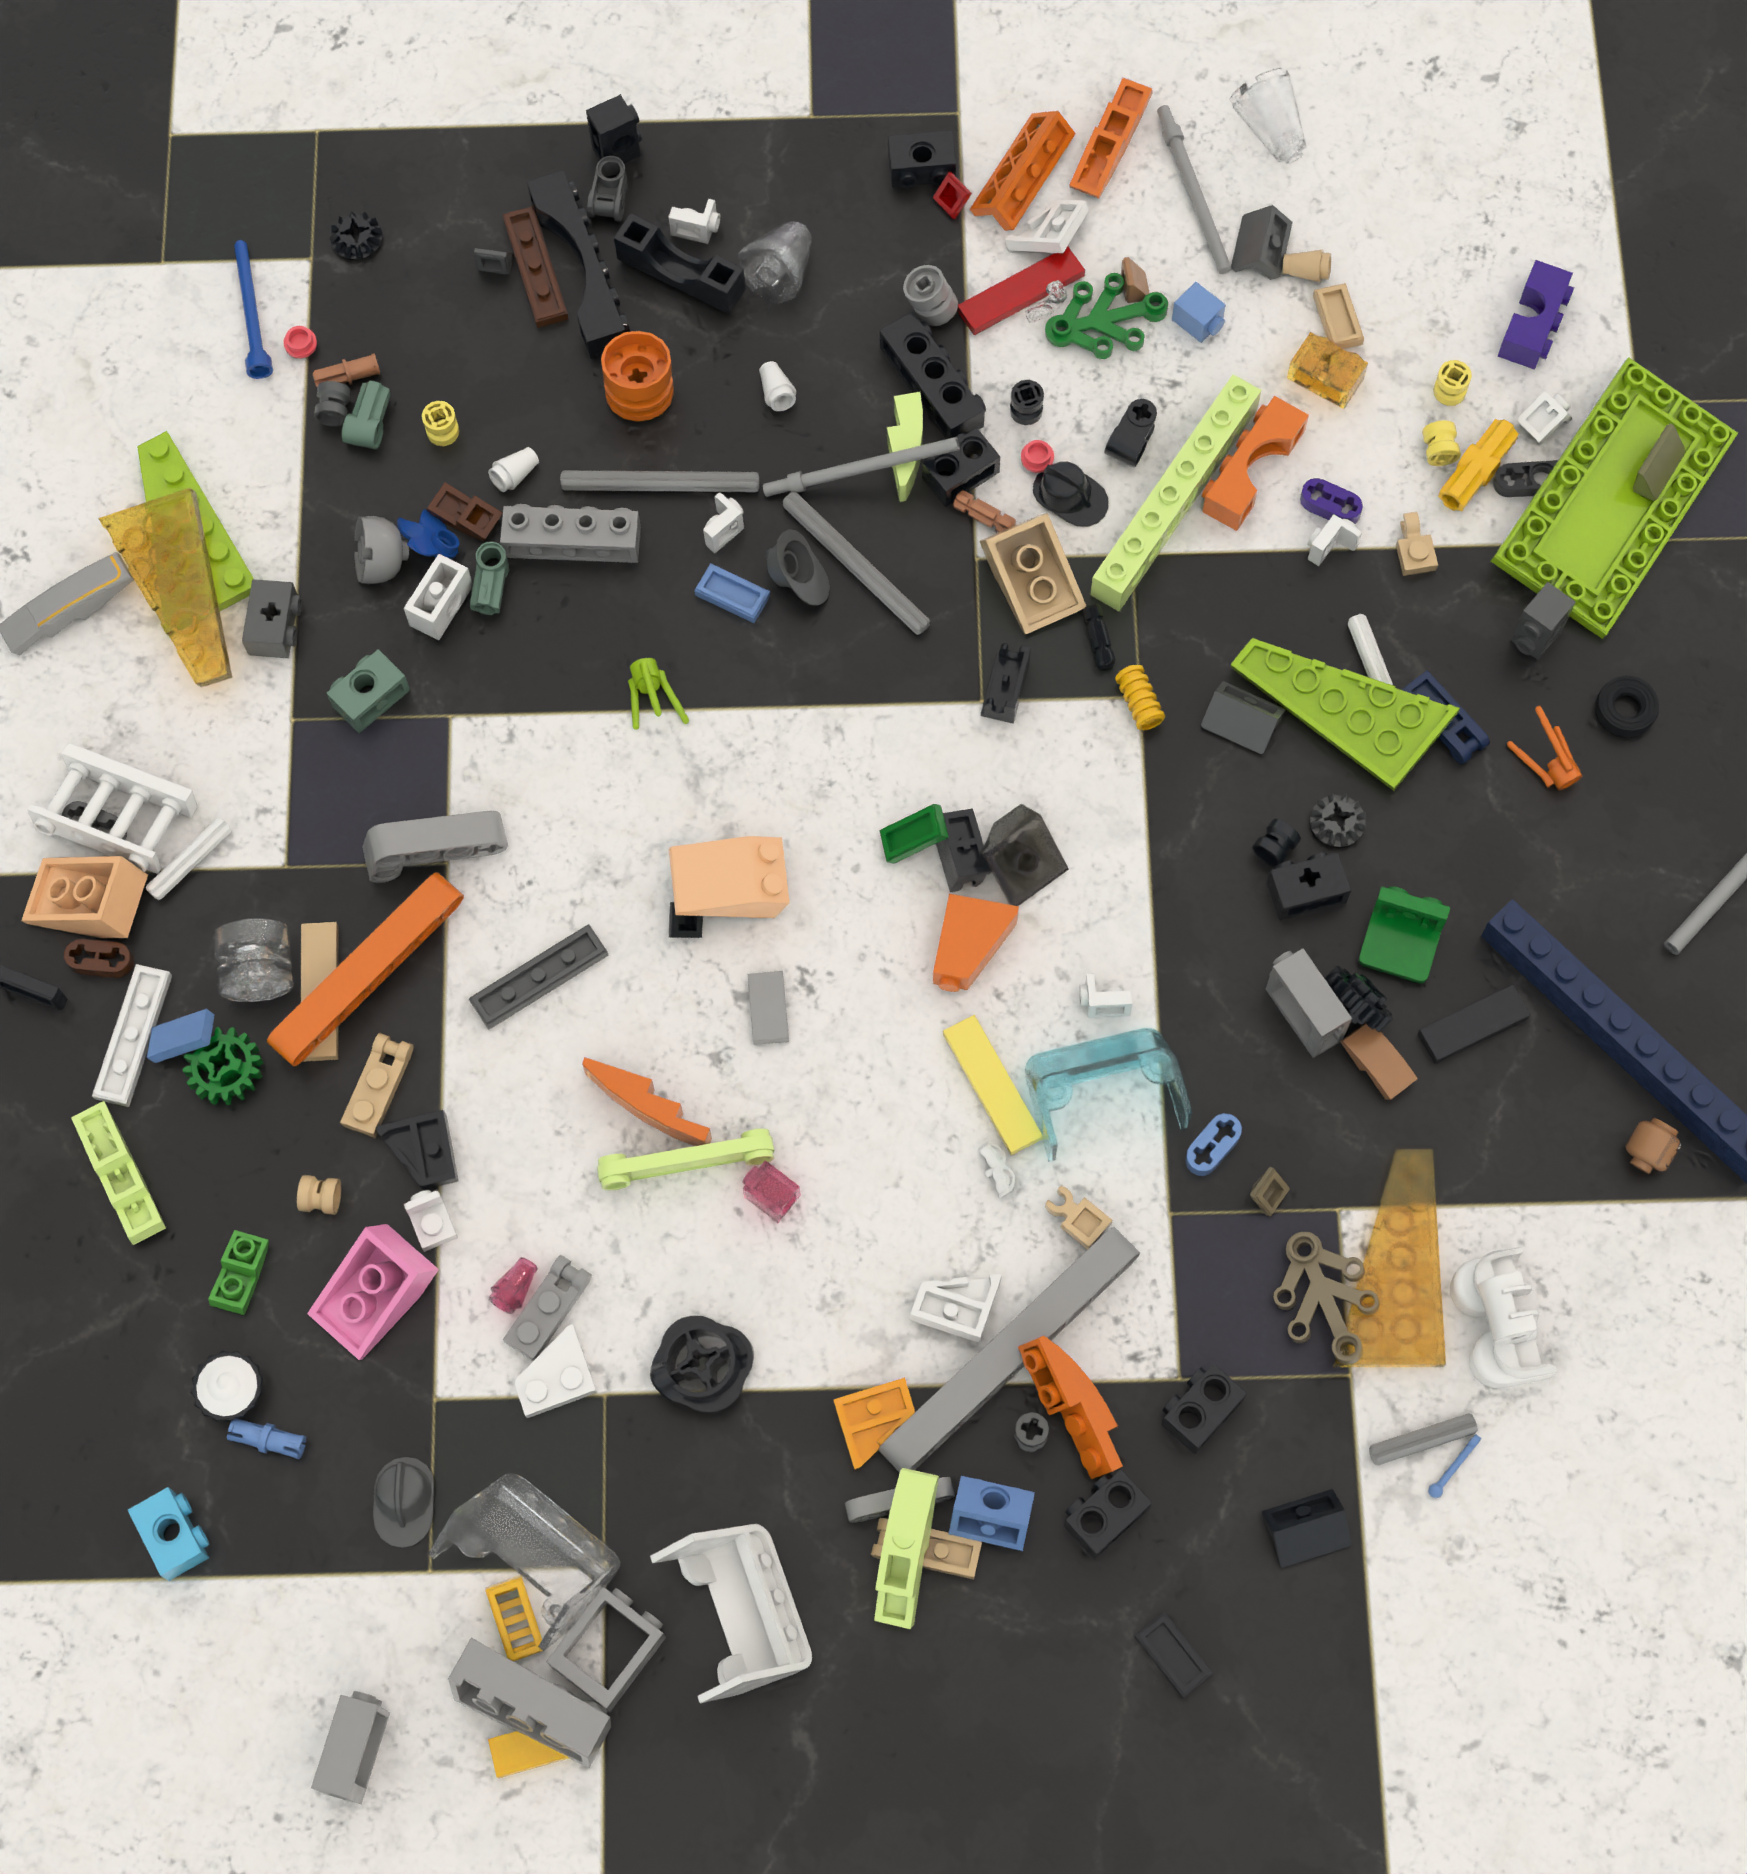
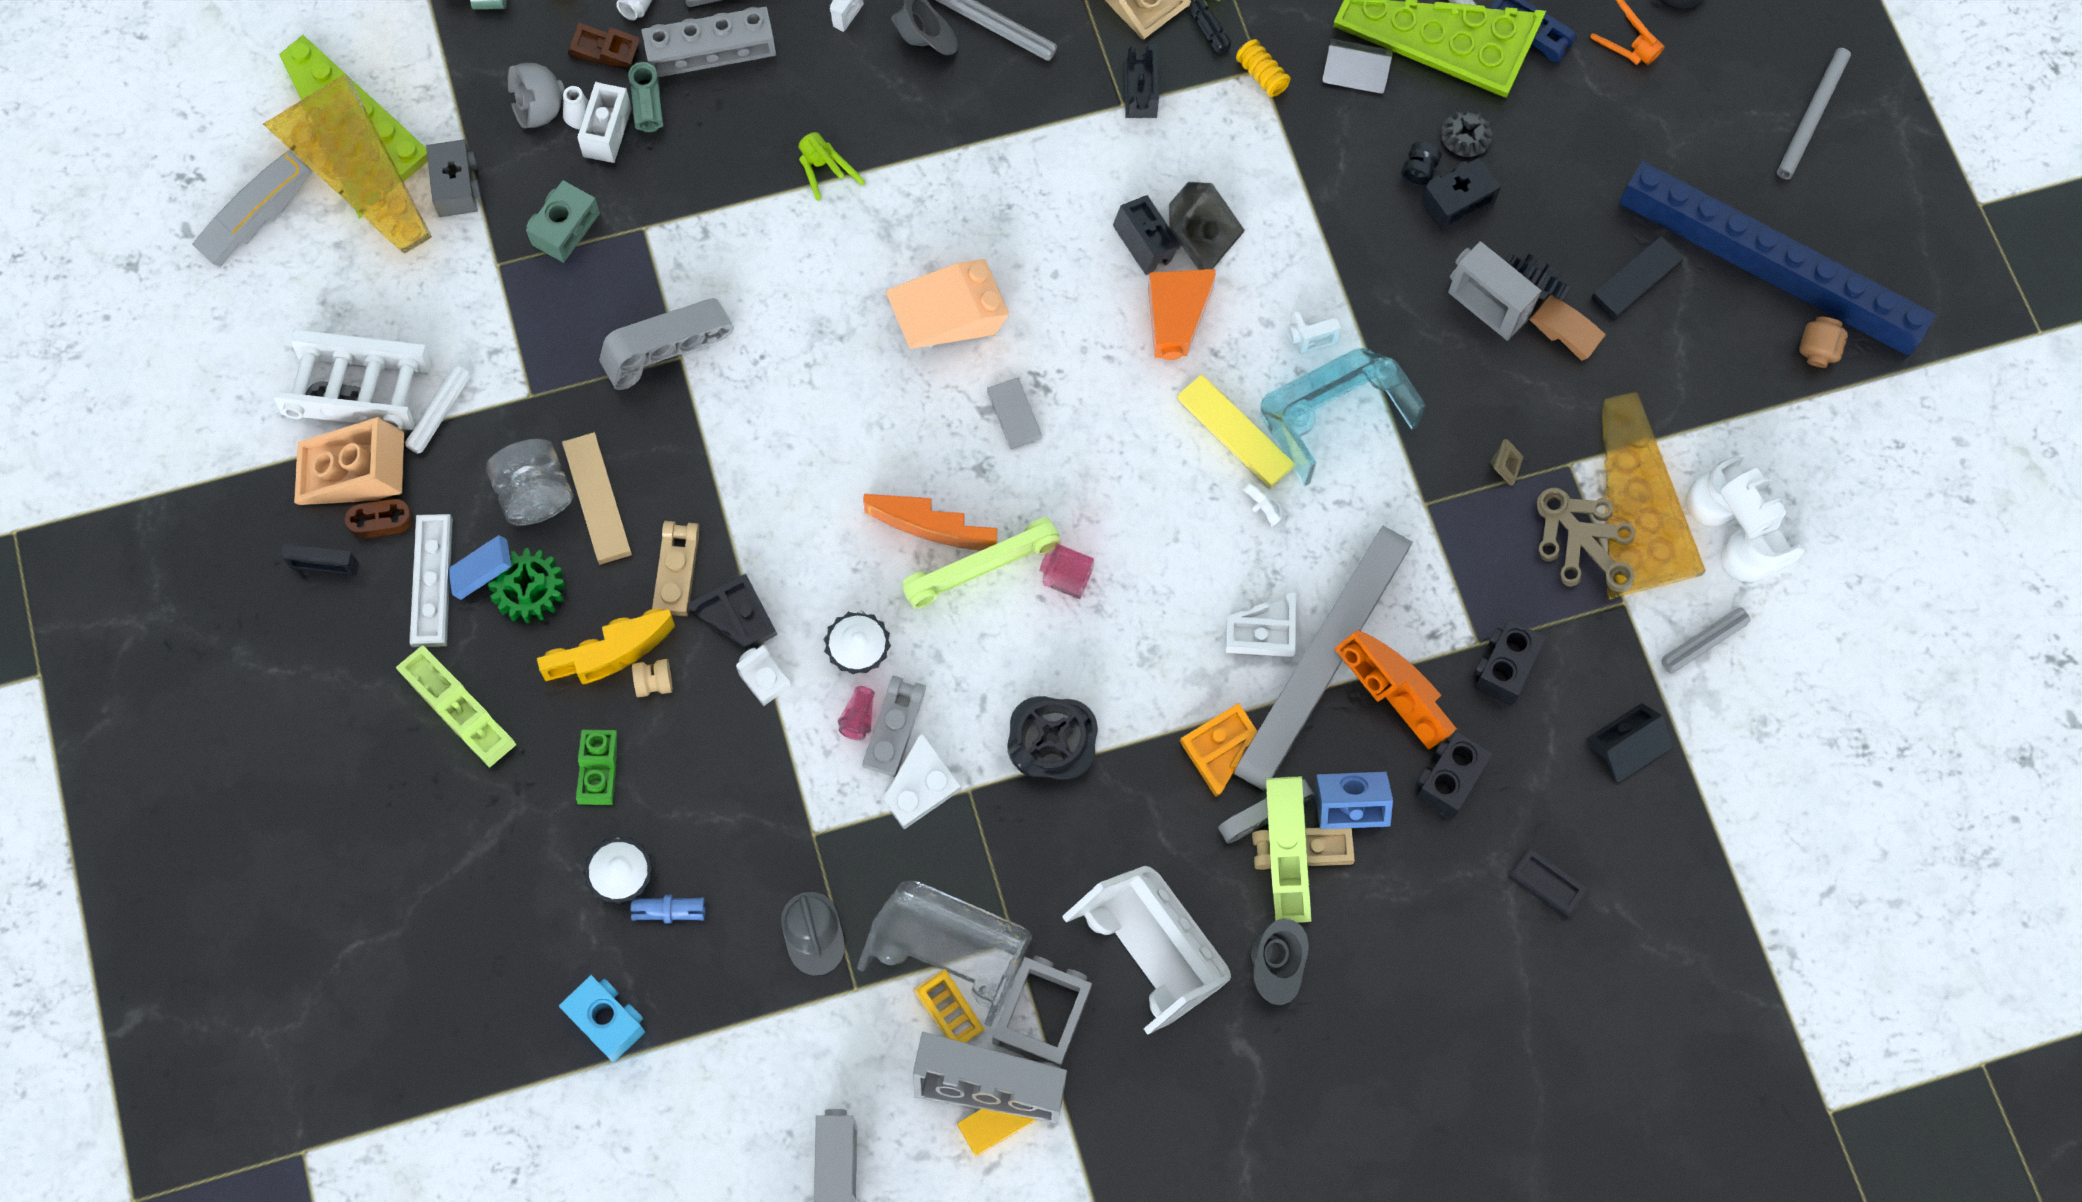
camera: 20 degrees left, 0 degrees up
orange beam [266,872,464,1067] -> none
bright pink slope [307,1224,439,1360] -> none
blue plate [397,509,459,560] -> none
dark grey tile [469,924,609,1030] -> none
black slope [669,902,703,938] -> none
medium blue tile [694,563,770,624] -> none
green tile [879,804,949,864] -> none
dark grey bush [1014,1412,1049,1453] -> none
tan plate [1045,1186,1113,1250] -> none
medium blue beam [1185,1113,1242,1176] -> none
green bracket [1358,886,1450,983] -> none
medium blue hinge [1428,1434,1482,1498] -> none
none -> yellow slope [537,608,675,685]
none -> white cone [563,86,589,129]
none -> white piece [823,610,891,674]
none -> dark grey piece [1251,918,1309,1005]

